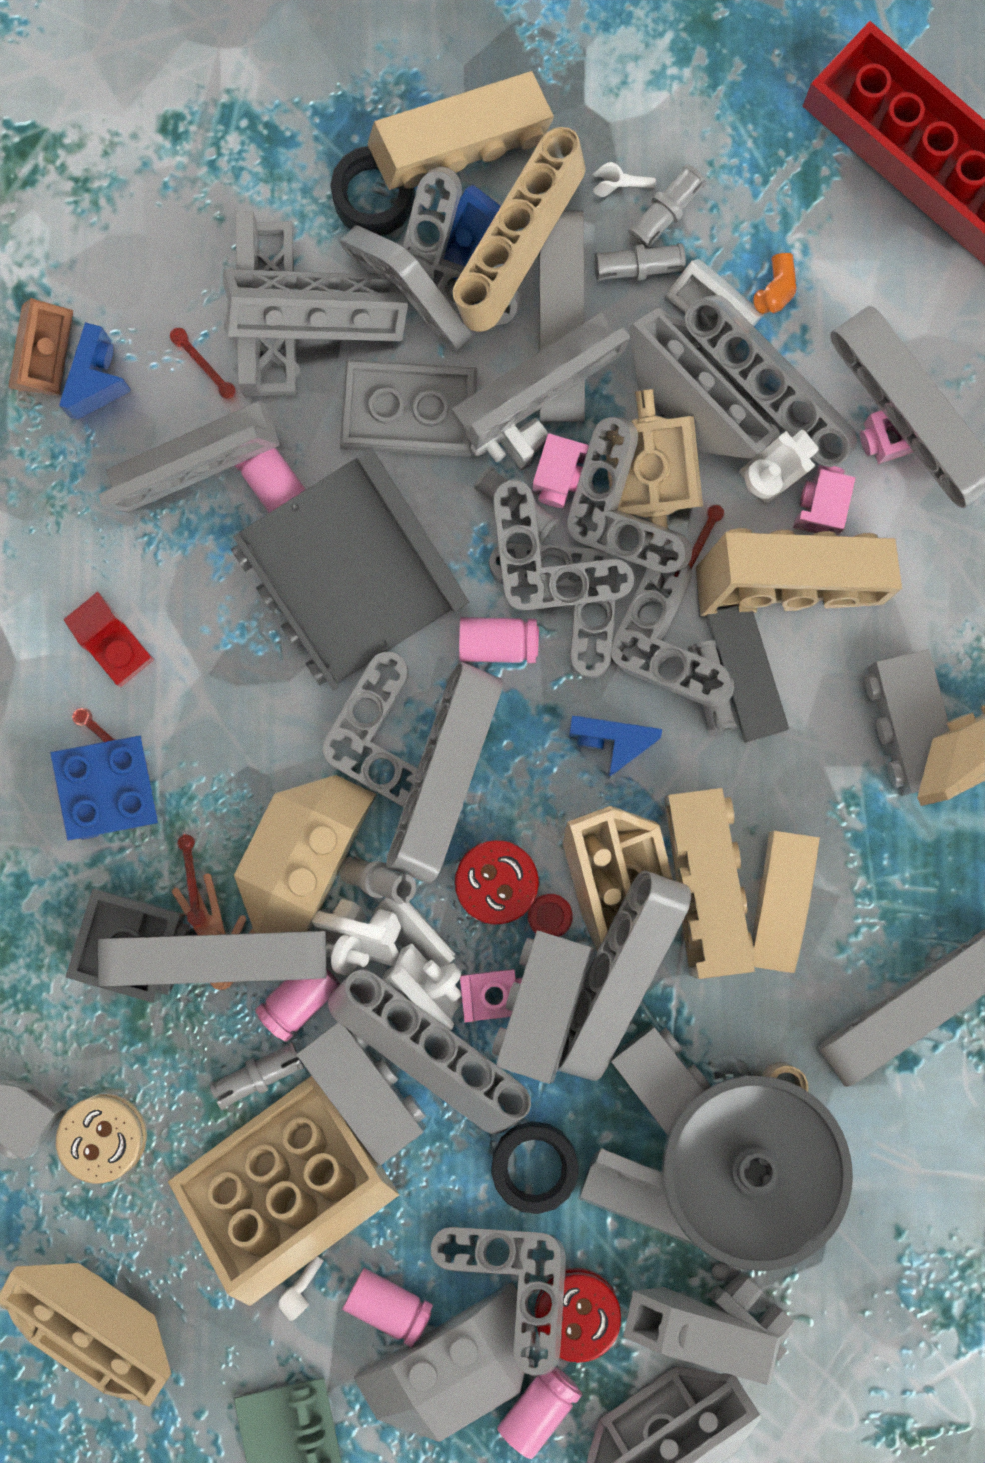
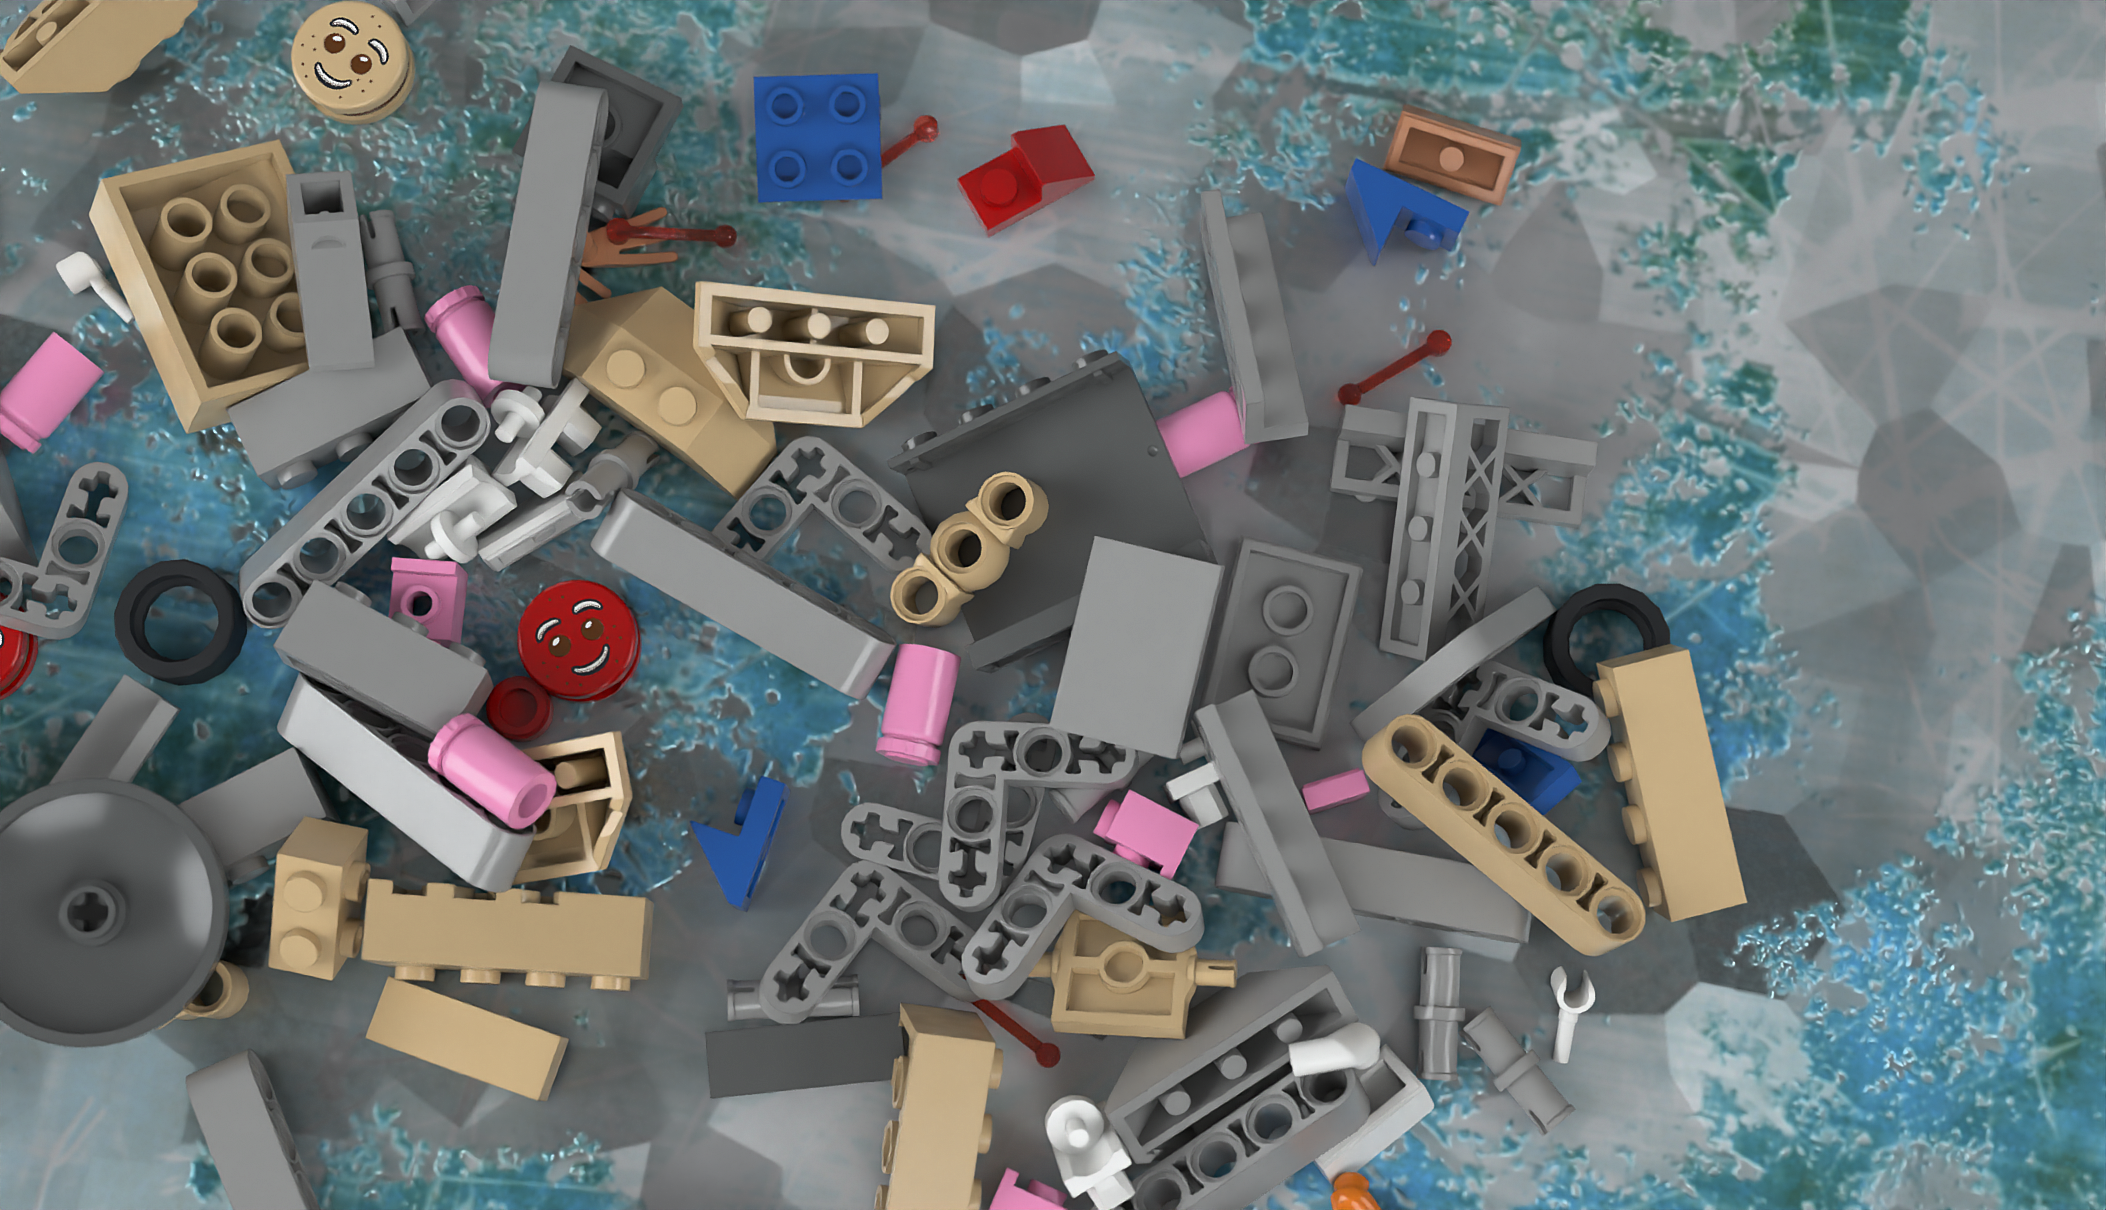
camera: 95 degrees right, 5 degrees down
none -> tan brick [268,816,370,981]
none -> light grey slope [286,170,375,373]
none -> bright pink piece [428,713,557,830]
none -> tan wedge [693,281,936,429]
none -> tan piece [890,472,1049,628]
none -> light grey tile [1049,536,1225,759]
none -> white arm [1289,1022,1381,1077]
none -> bright pink tile [1299,768,1370,815]

